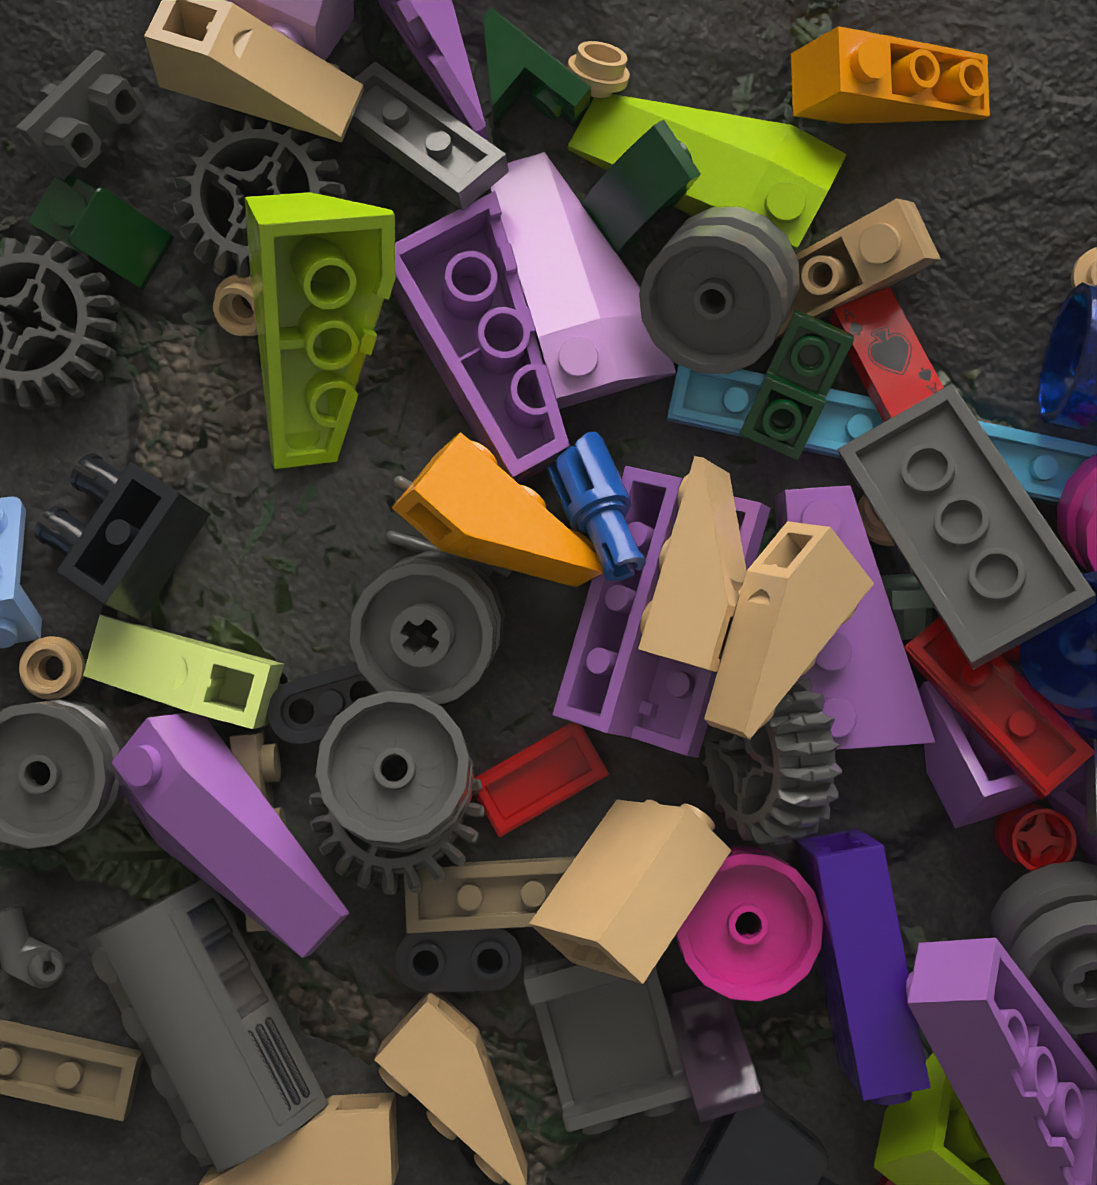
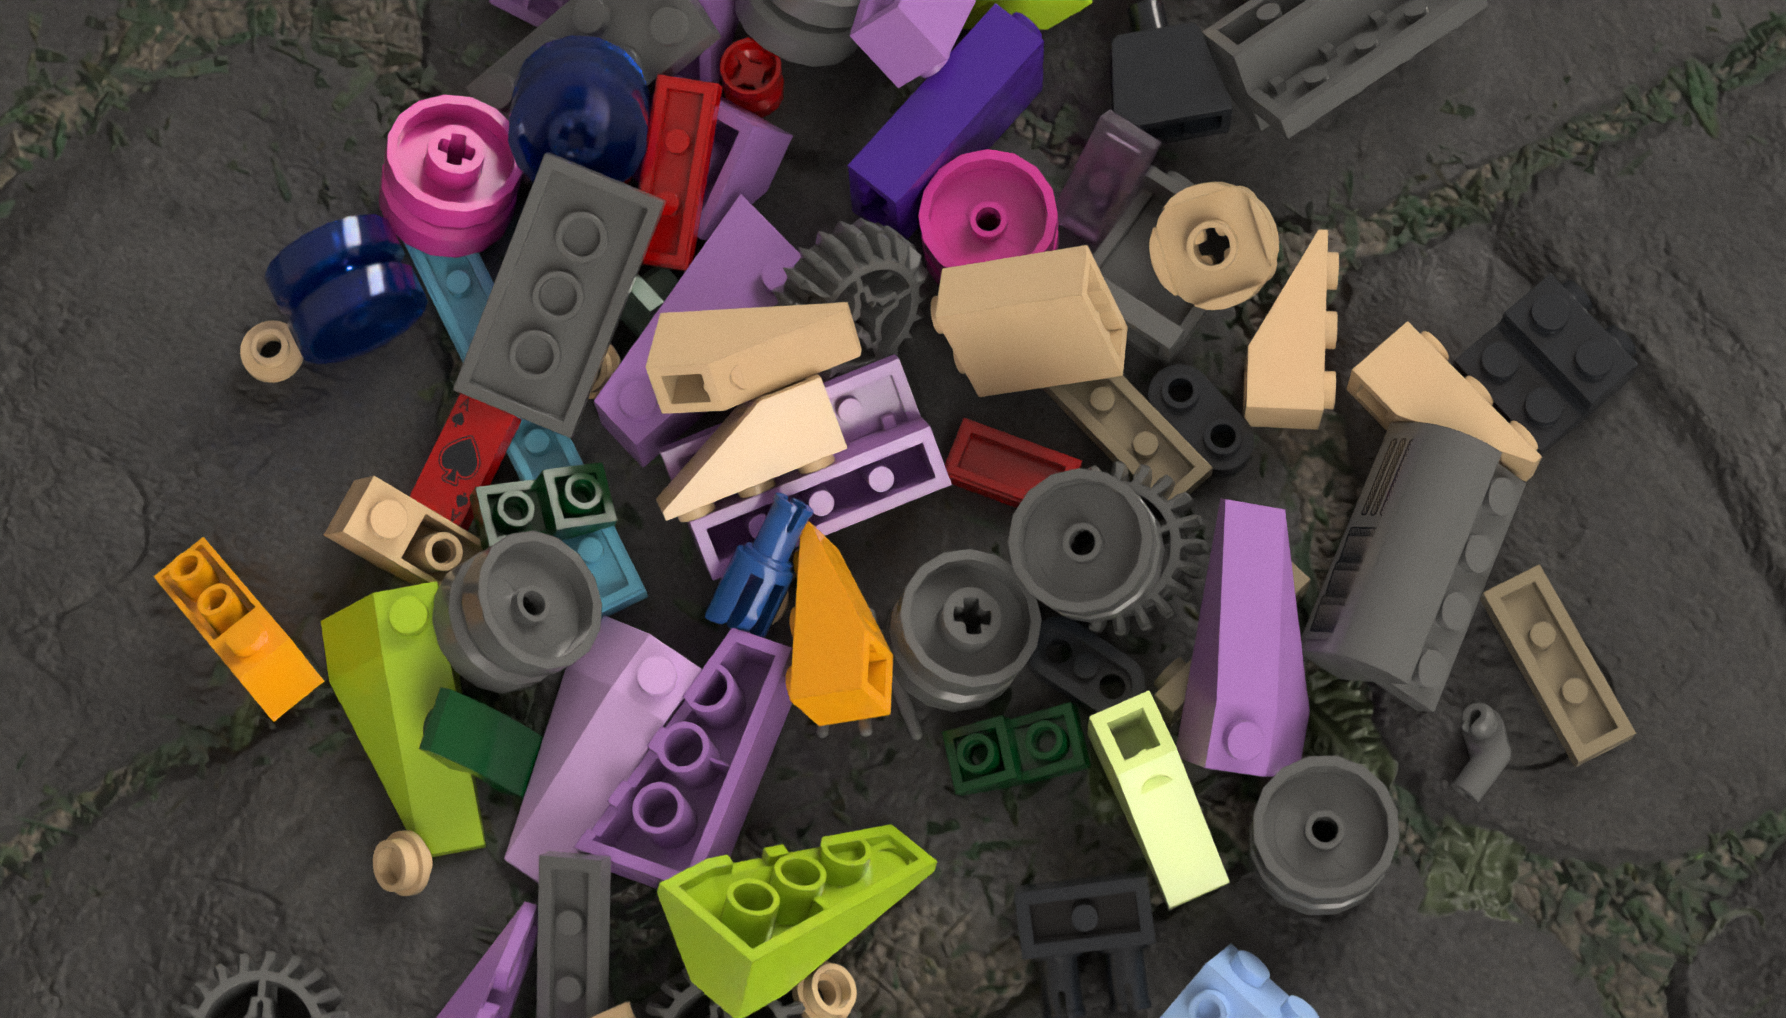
camera: 130 degrees left, 15 degrees down
tan plate [19,636,85,700] -> none
dark green slope [483,7,591,127] -> none
none -> dark green slope [942,702,1092,796]
none -> tan plate [1149,182,1279,310]

